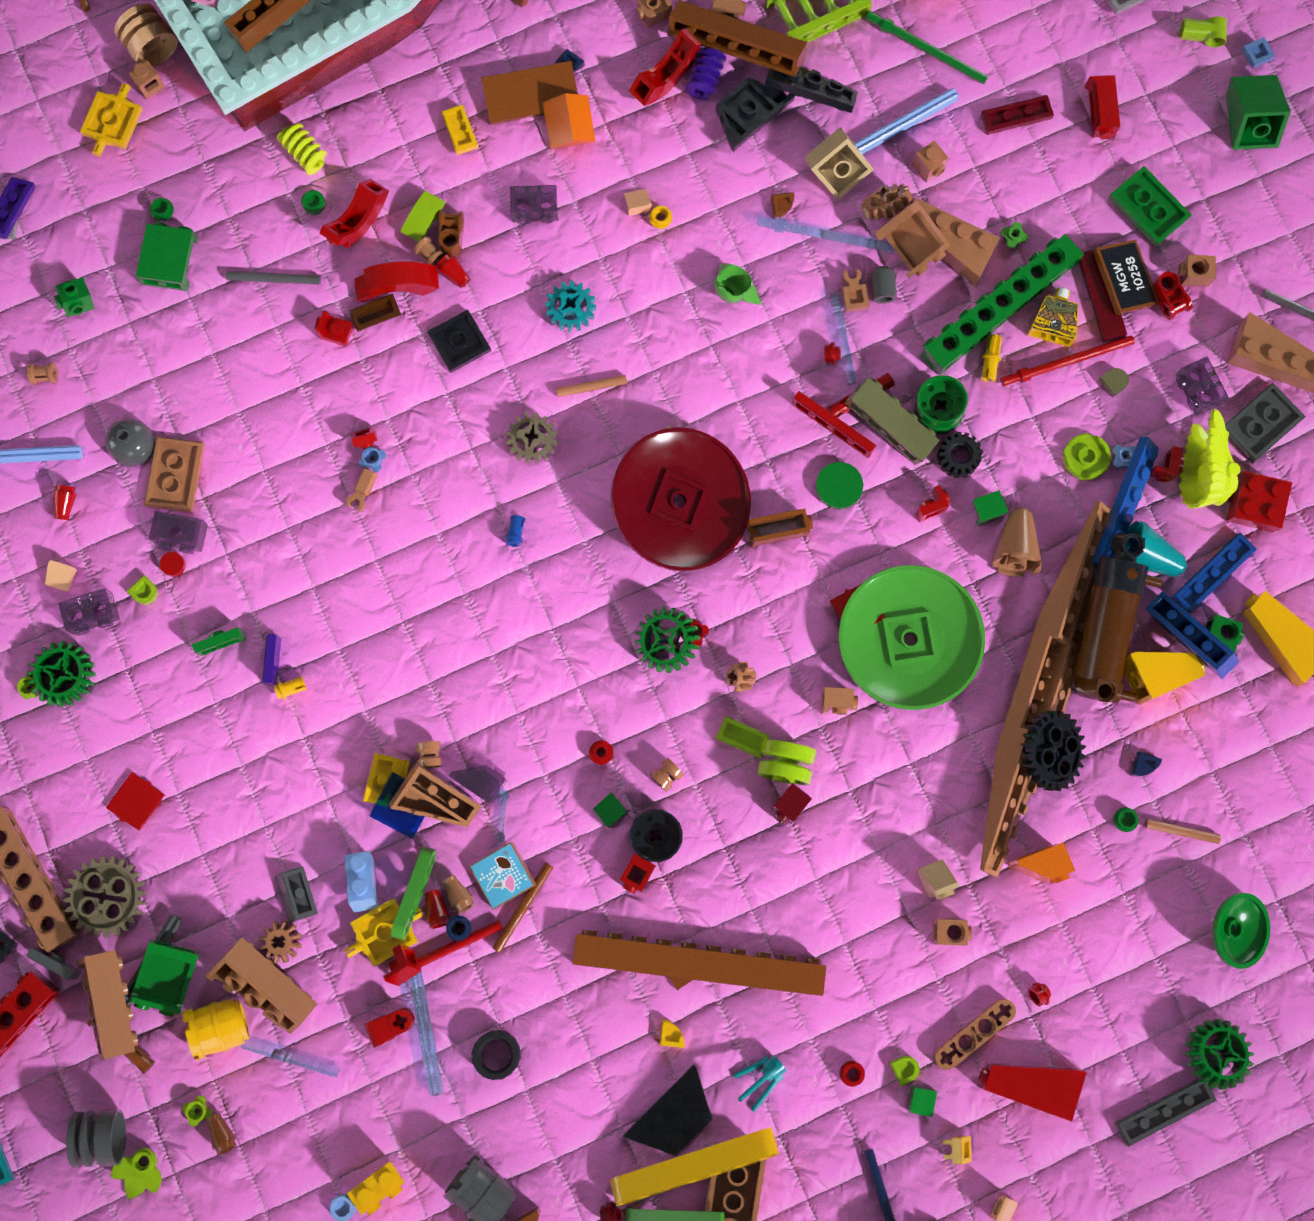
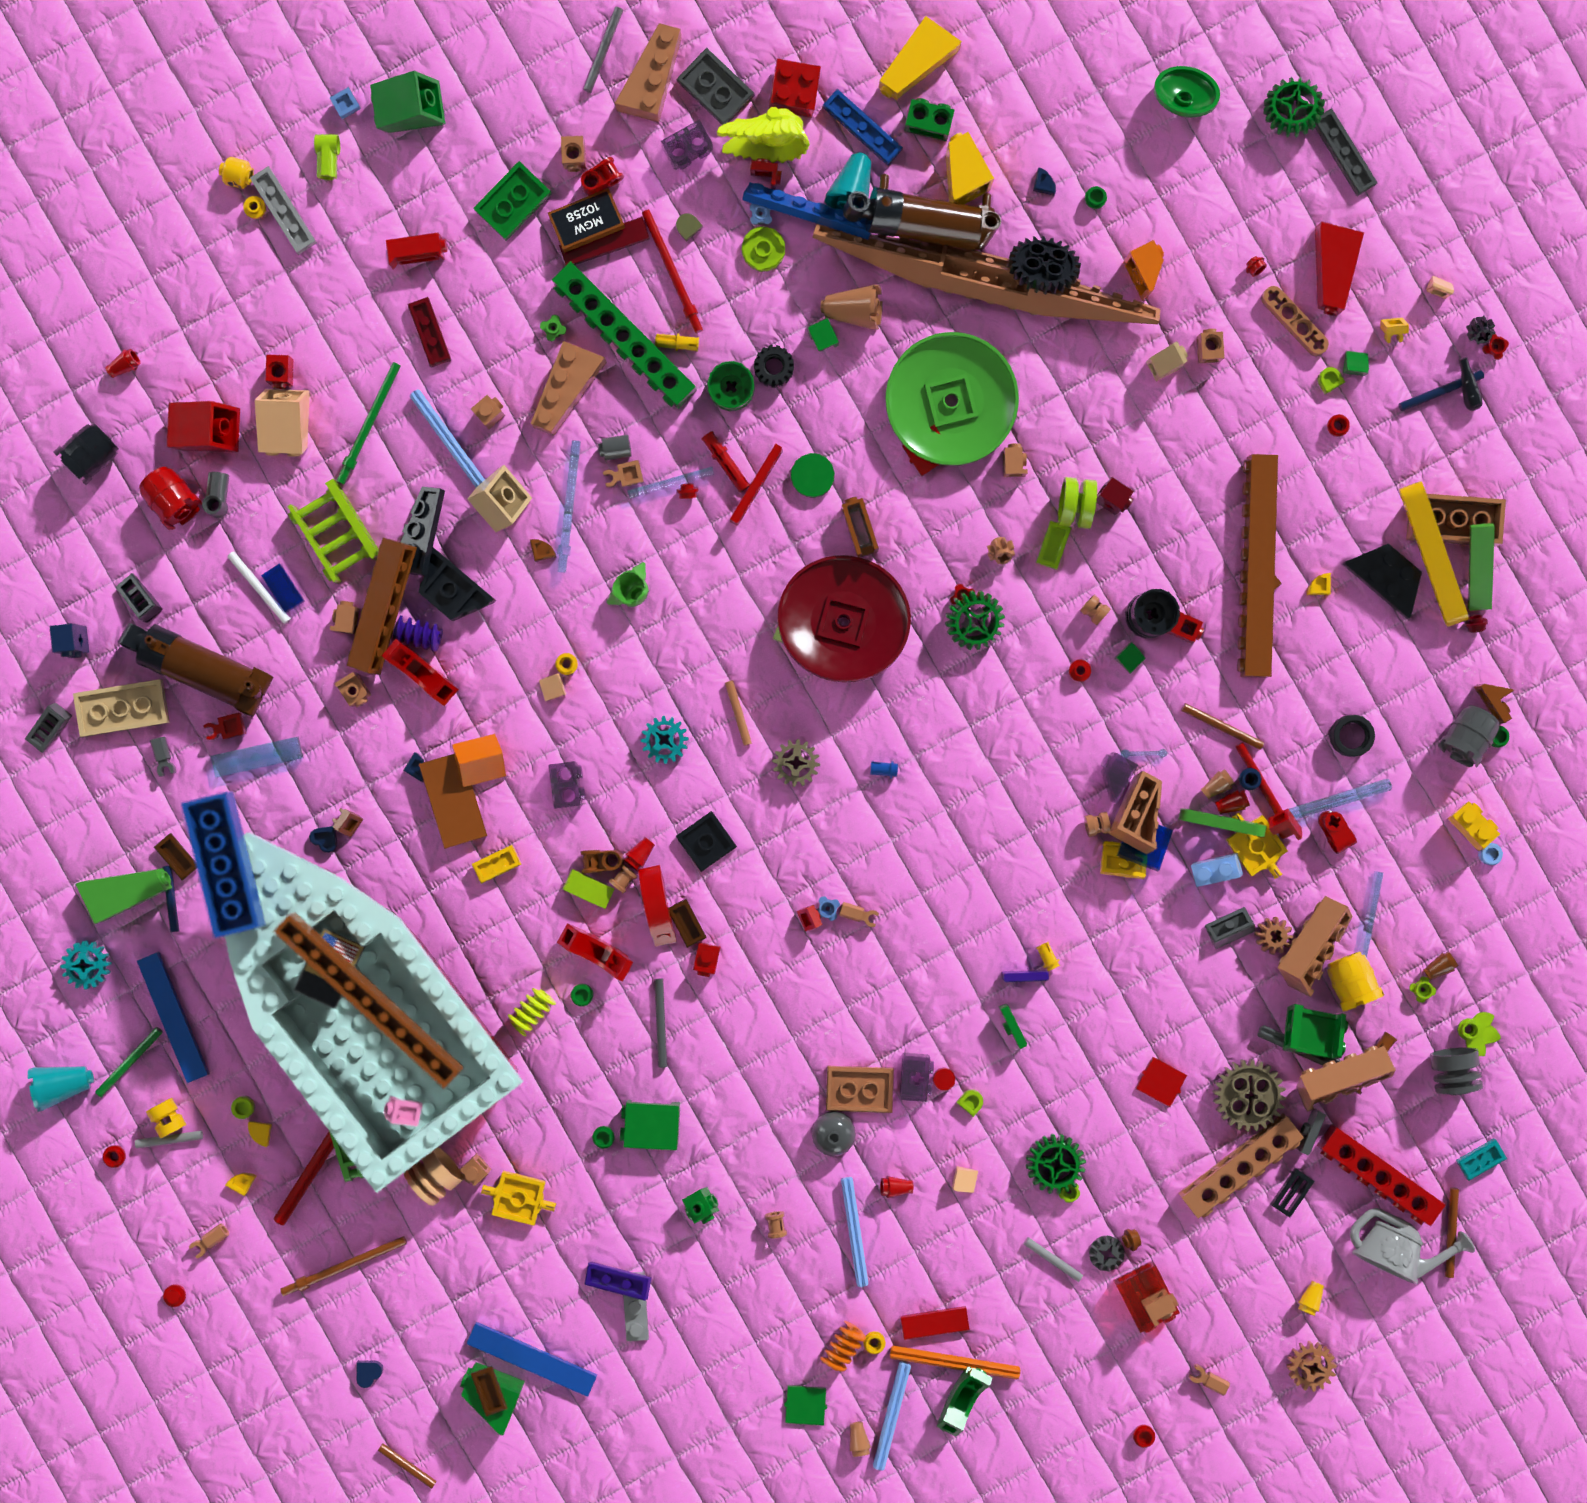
camera: 90 degrees left, 10 degrees up
clear purple brick [58,588,120,636] -> none
medium azure tile [469,842,537,910] -> none
teal plant [733,1055,787,1112] -> none
olive brick [844,378,940,465] -> none
nougat gear [861,183,913,221] -> none
nougat panel [874,200,951,278] -> none
red bracket [916,485,950,522] -> none
torso [1027,287,1079,347] -> none
blue brick [1145,591,1240,679] -> none
nougat bar [1145,819,1221,844] -> none

